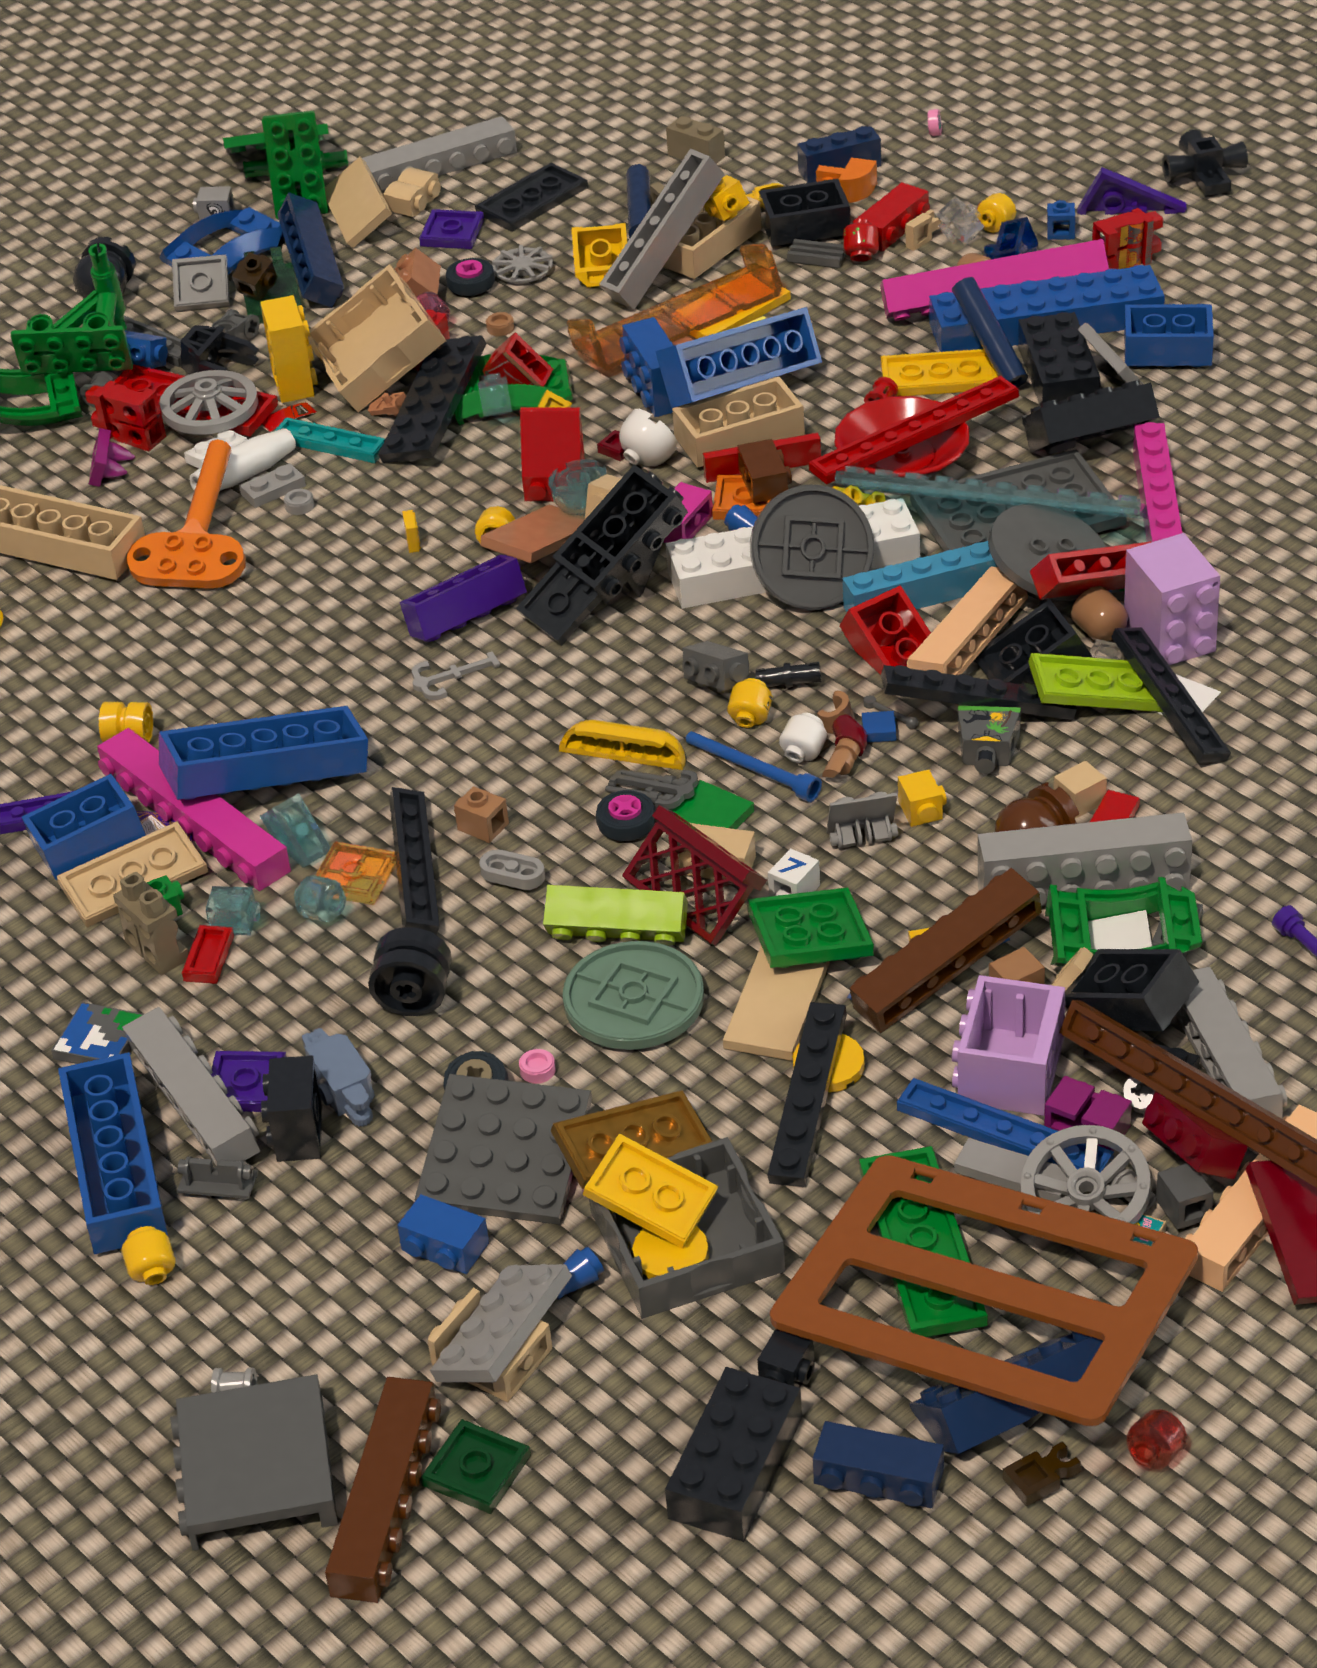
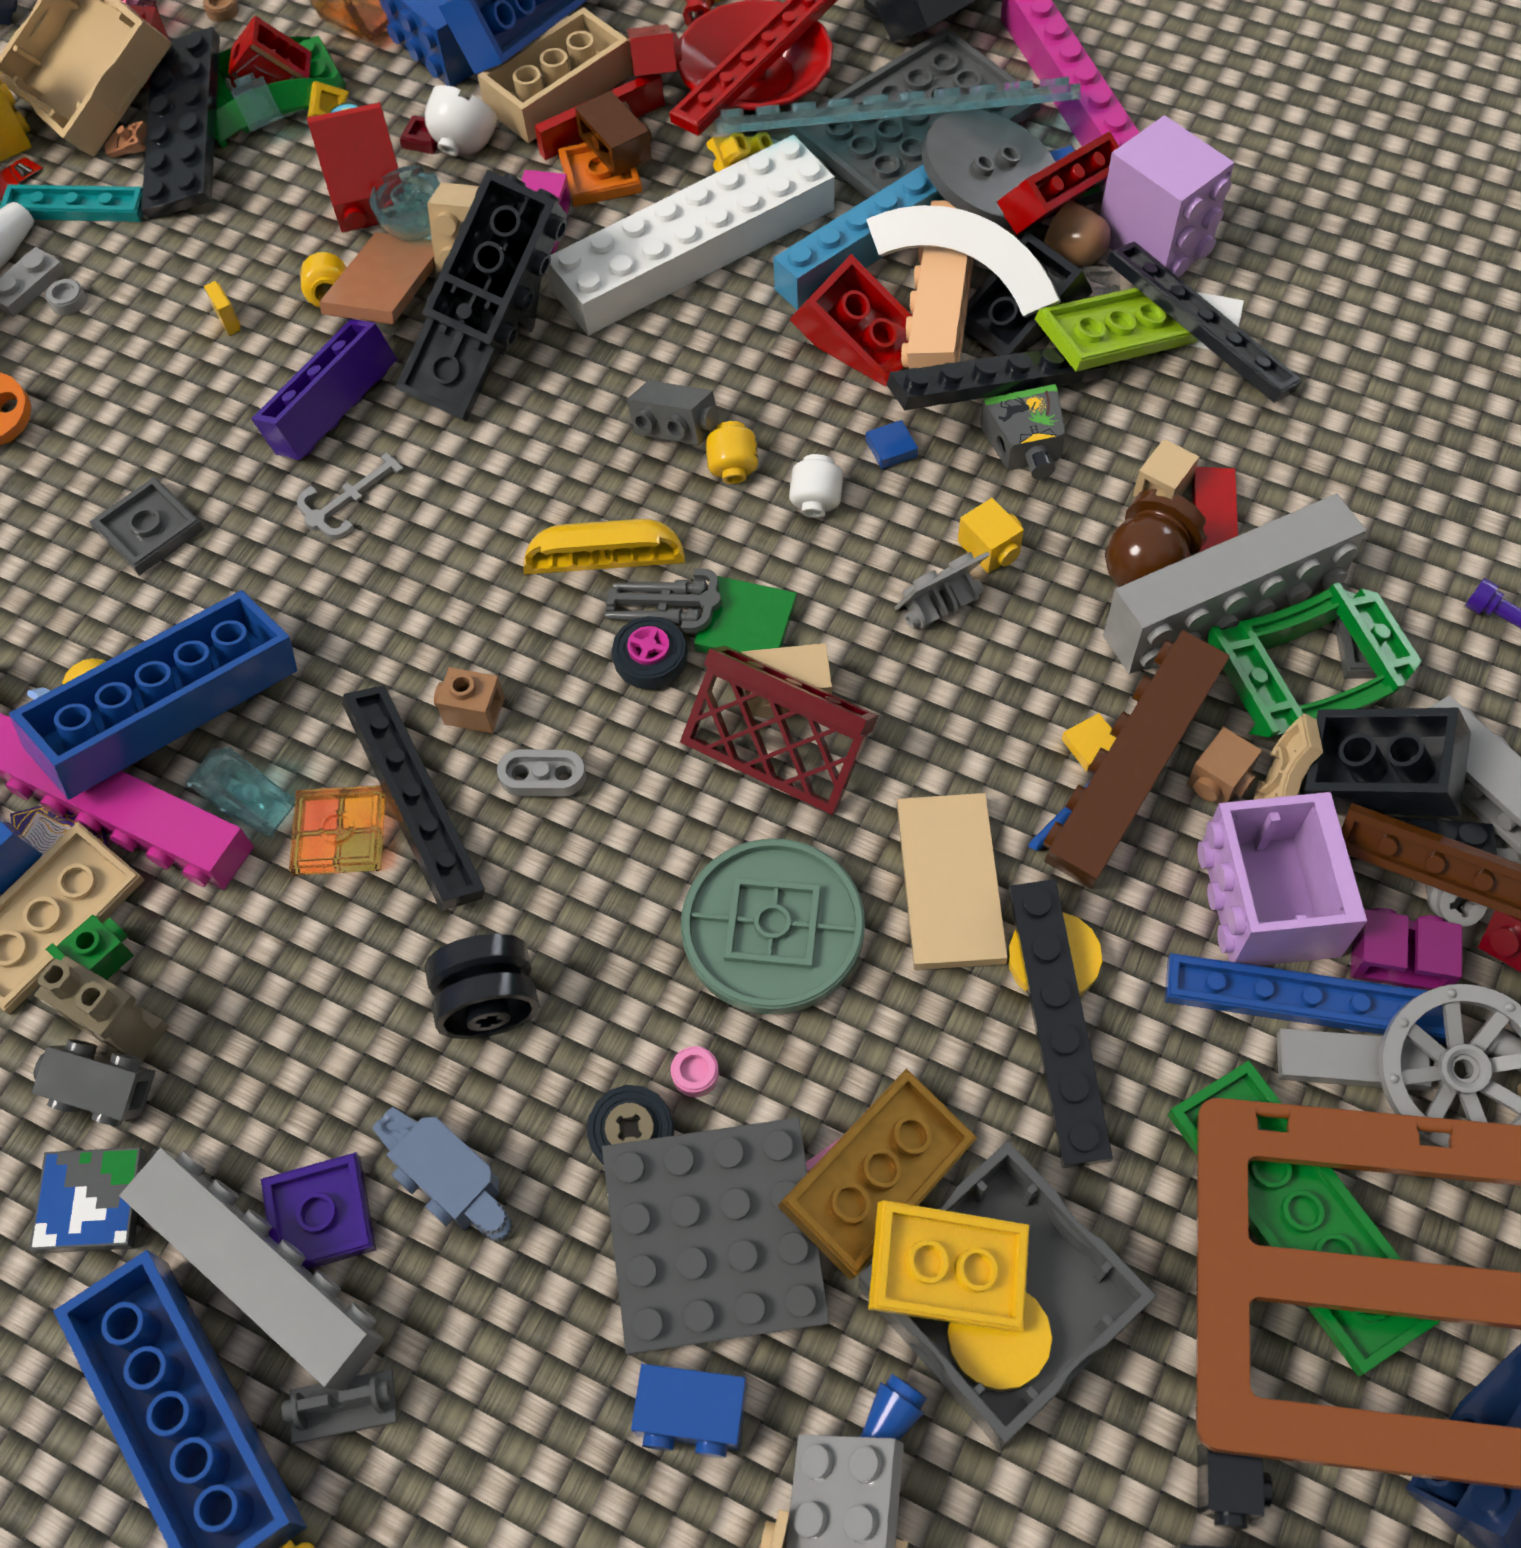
camera: 20 degrees left, 20 degrees up
red tile [182,925,234,984] -> none
clear light blue brick [205,886,261,936] -> none
black brick [261,1055,323,1162] -> none
clear light blue head [294,875,346,922] -> none
lime brick [543,885,688,946] -> none
blue piece [686,731,822,802] -> none
blue cone [724,504,757,531] -> none
green plate [747,888,874,968] -> none
dark grey plate [750,485,874,610] -> none
black pin [755,662,821,688] -> none
white brick [768,848,820,896] -> none
medium nougat piece [817,691,867,778] -> none
dark grey hinge [863,695,918,729] -> none
white sticker [1088,910,1152,950] -> none
none -> dark grey brick [32,1039,156,1126]
none -> dark grey tile [90,476,204,575]
none -> red brick [627,24,682,76]
none -> white tile [866,205,1061,318]

